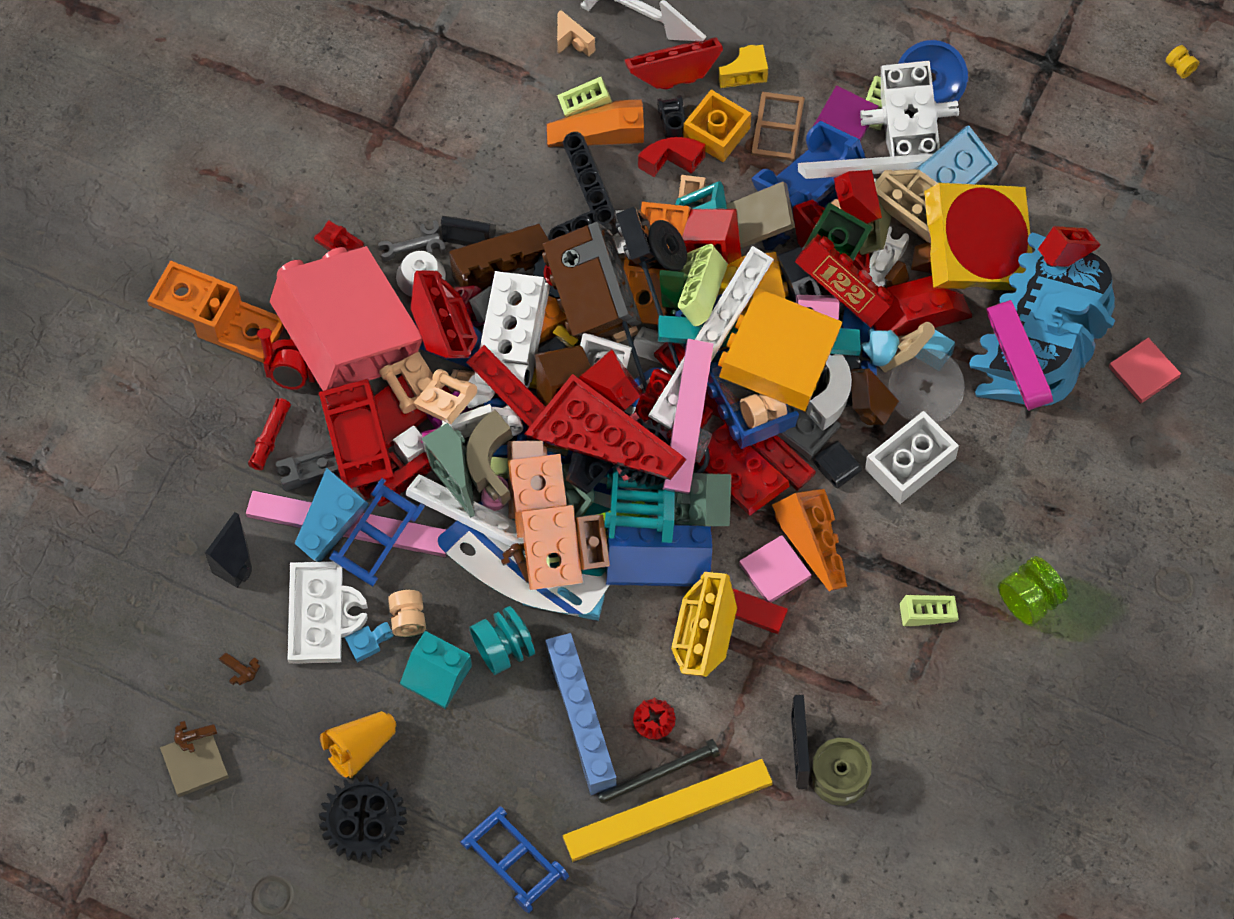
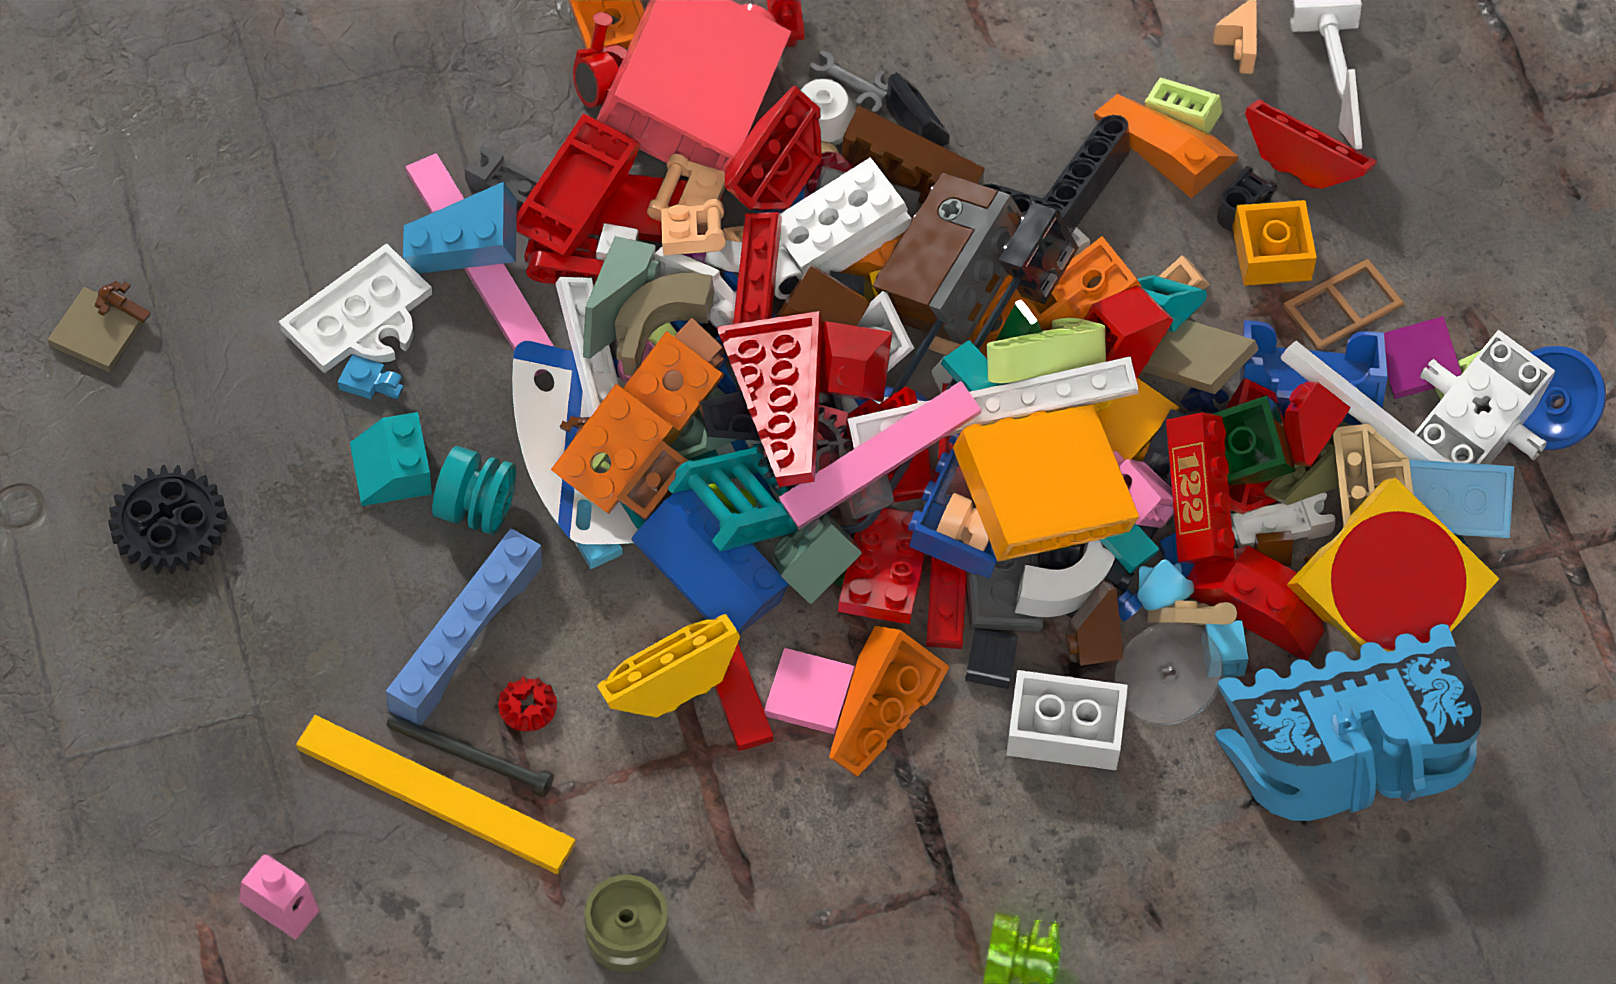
camera: 45 degrees right, 5 degrees down
black slope [205,512,252,588] -> none
reddish brown piece [219,653,260,685] -> none
red pin [248,398,291,470] -> none
light orange cone [320,711,397,778] -> none
blue piece [329,478,425,587] -> none
light nougat wheel [388,590,426,637] -> none
blue piece [460,806,569,914] -> none
red brick [638,137,706,177] -> none
black wheel [648,220,687,272] -> none
yellow arch [719,45,768,88] -> none
black tile [791,695,810,789] -> none
yellowish green slope [900,595,959,626] -> none
dark pink beam [986,300,1053,411] -> none
red slope [1038,226,1101,267] -> none
coral tile [1108,337,1181,404] -> none

